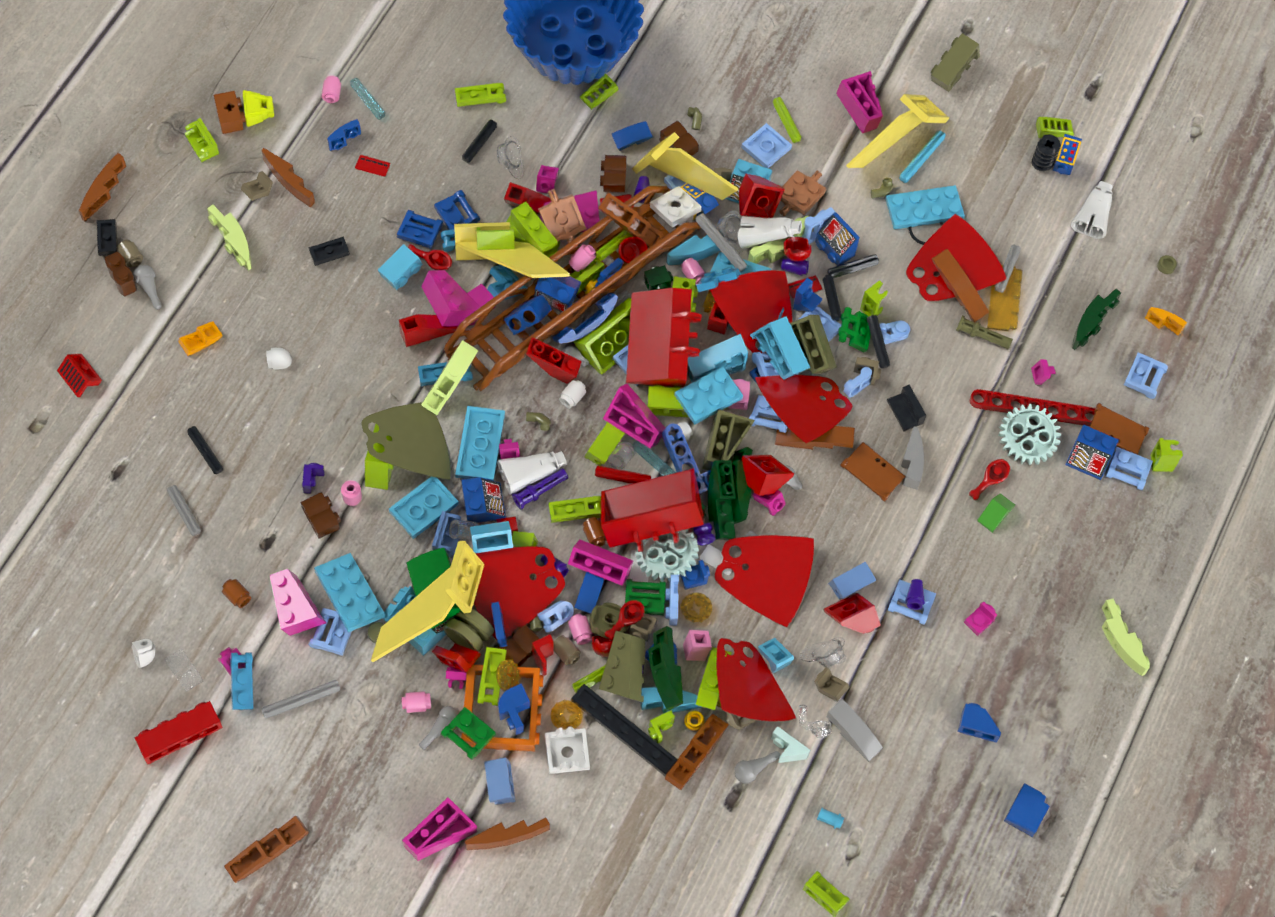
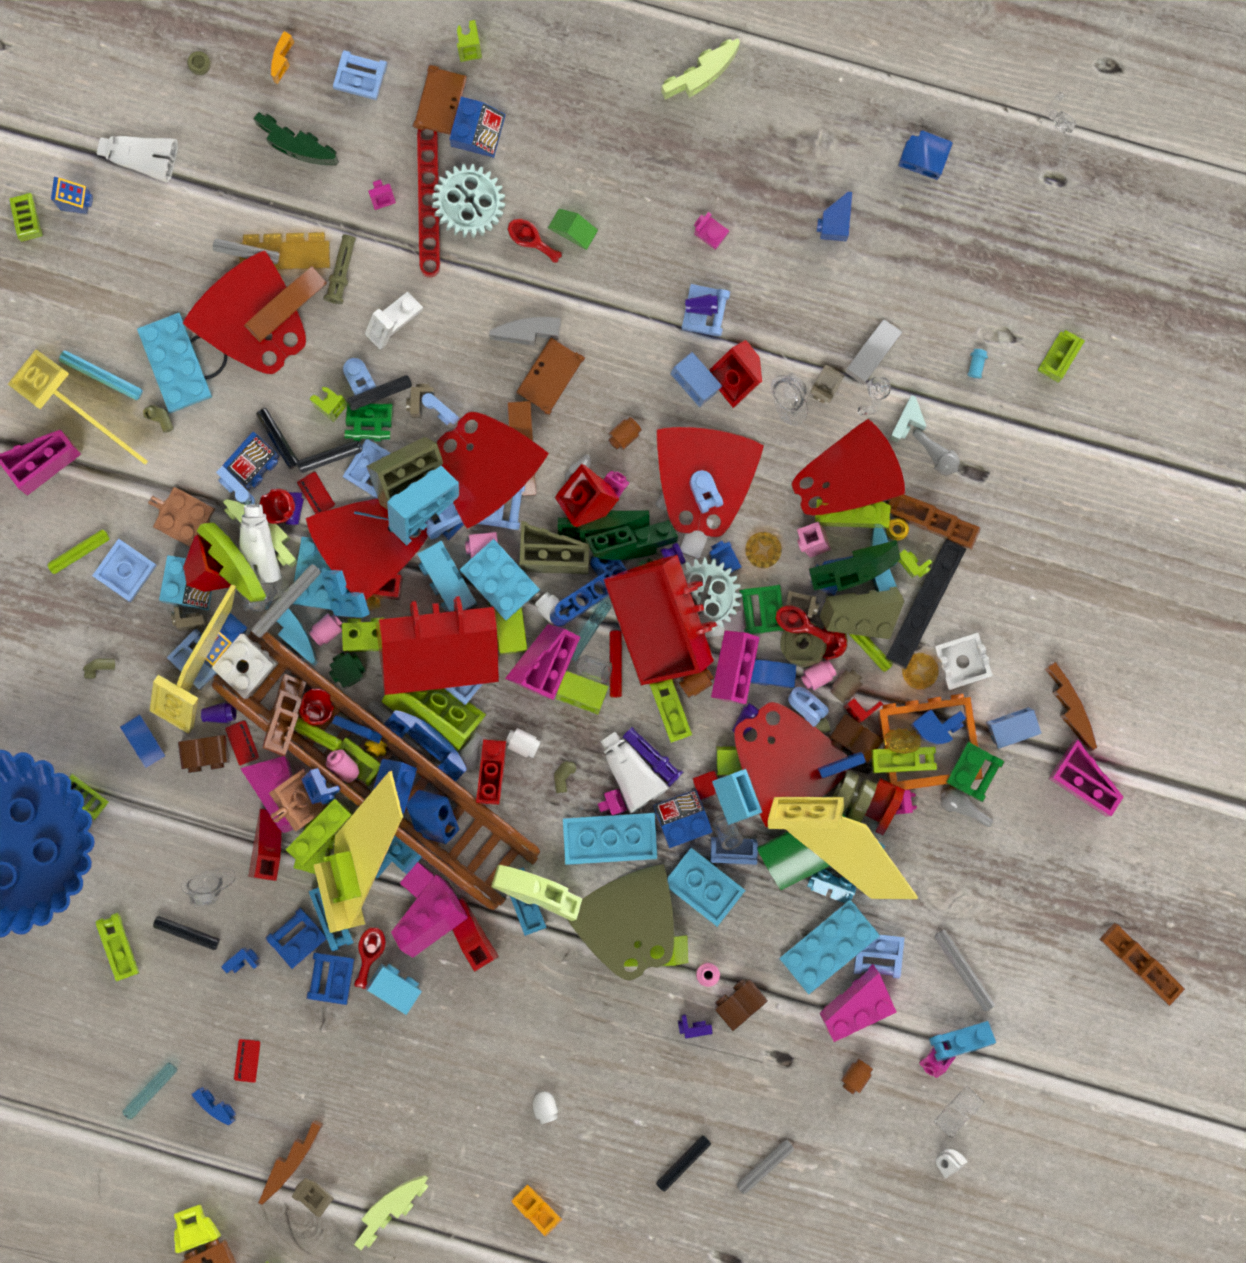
camera: 100 degrees left, 20 degrees up
red brick [134,701,223,765] -> none
black plate [308,236,350,266] -> none
bright pink brick [321,76,341,103] -> none
olive tile [368,622,384,643] -> none
bright pink brick [402,691,431,713] -> none
dark pink bracket [536,165,559,194] -> none
reddish brown brick [659,121,699,156] -> none
light blue wing [665,575,679,626] -> none
medium azure slope [758,638,794,673] -> none
blue slope [793,278,822,312] -> none
black panel [887,384,927,432] -> none
black piece [1031,134,1061,171] -> none
light blue plate [1106,447,1153,490] -> none
none -> lime slope [197,523,266,602]
none -> blue bracket [221,947,260,974]
none -> blue bracket [301,768,340,804]
none -> white bracket [365,292,423,350]
none -> dark orange brick [608,417,642,450]
none -> light blue plate [689,470,723,514]

